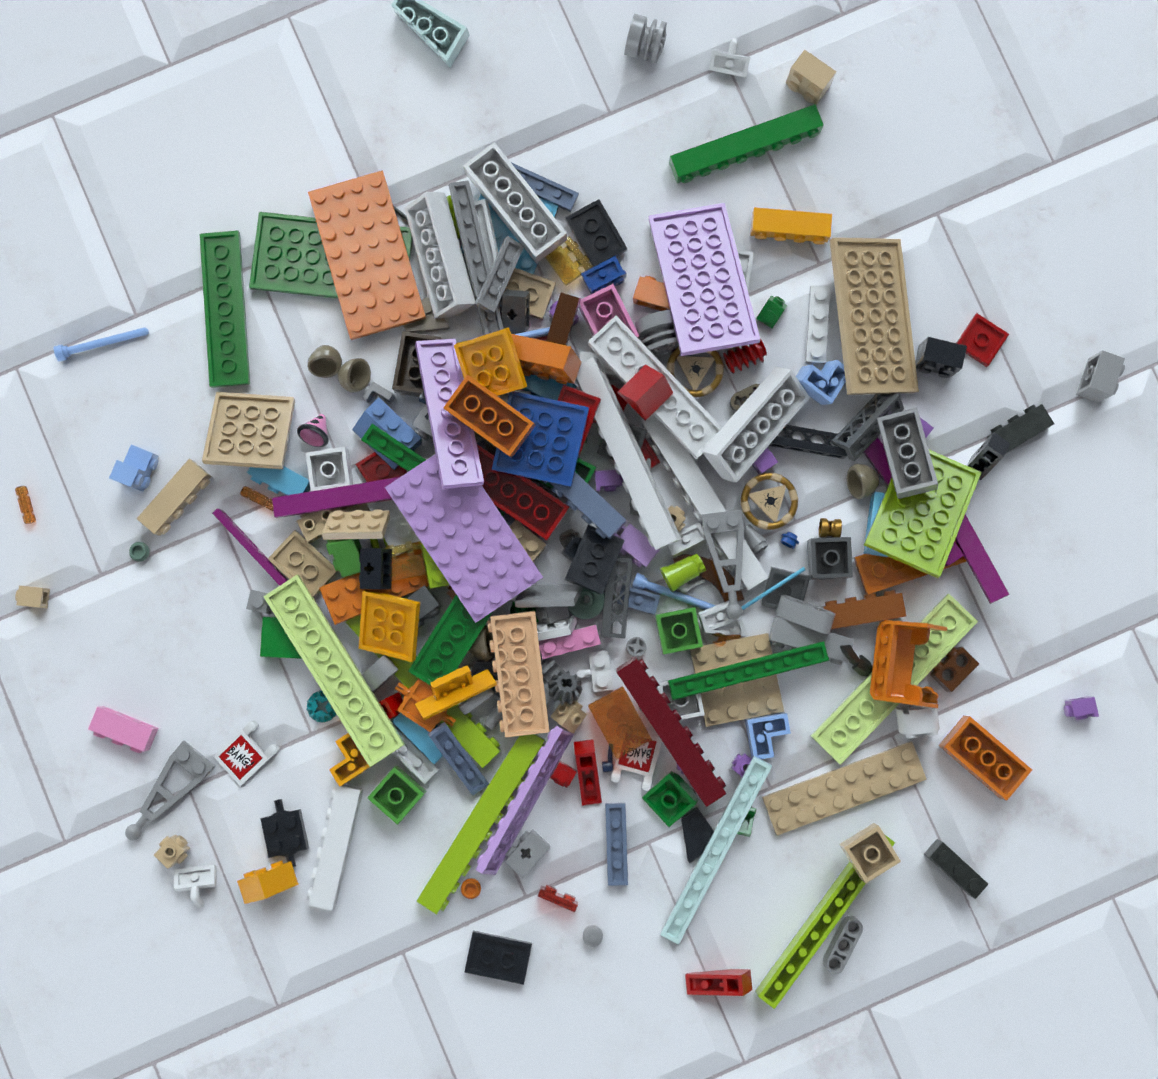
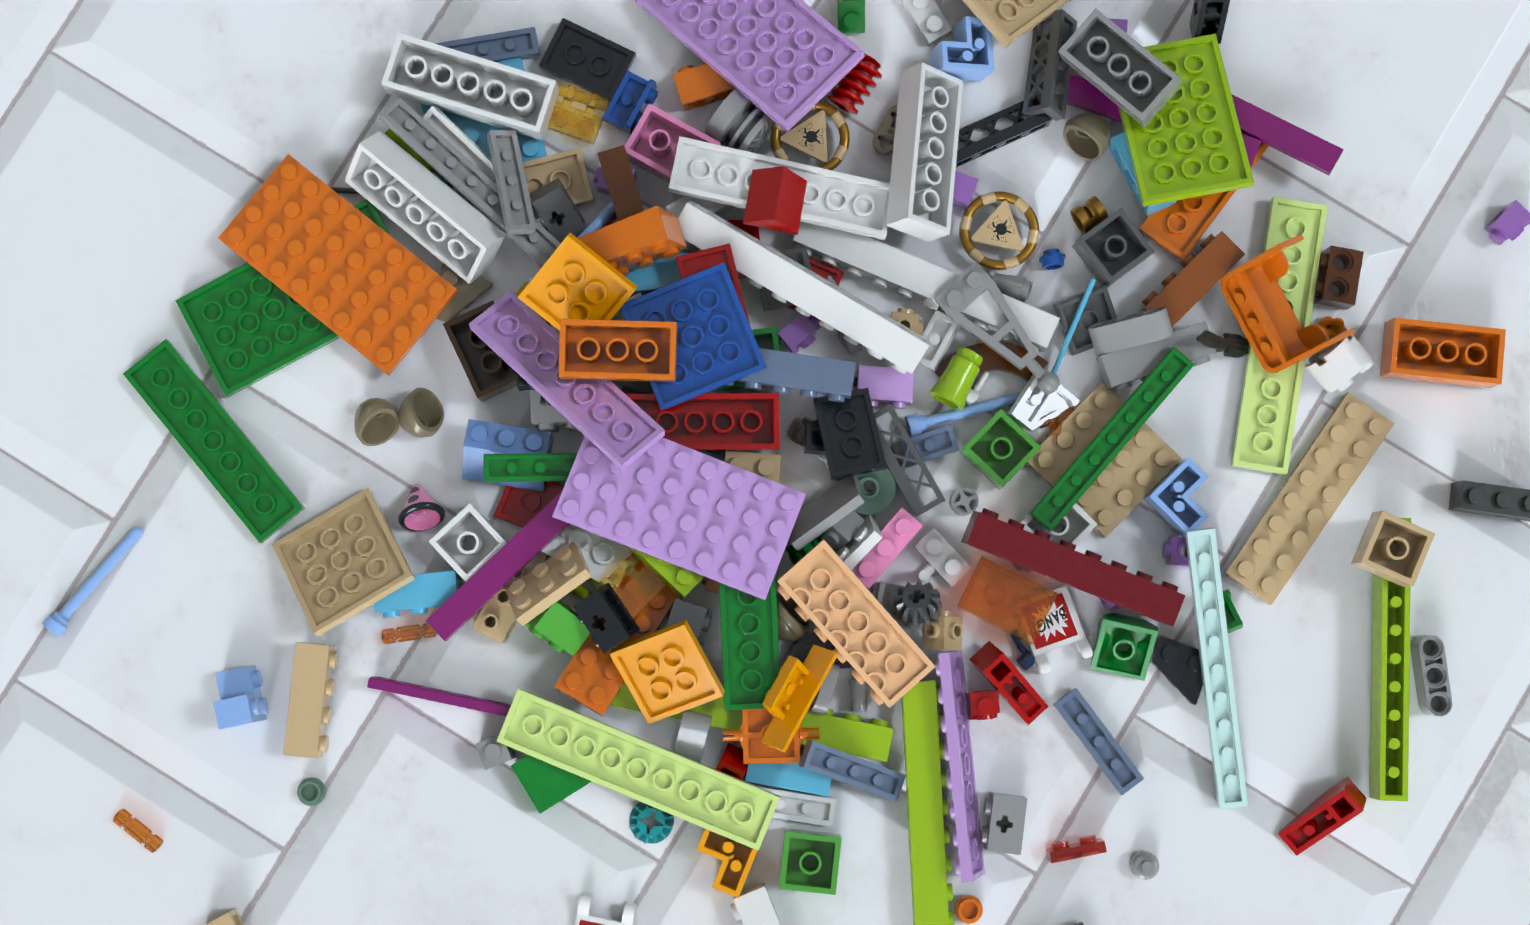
camera: 35 degrees left, 0 degrees up
tan plate [268,530,338,598] -> none
light grey bracket [363,382,396,404] -> none

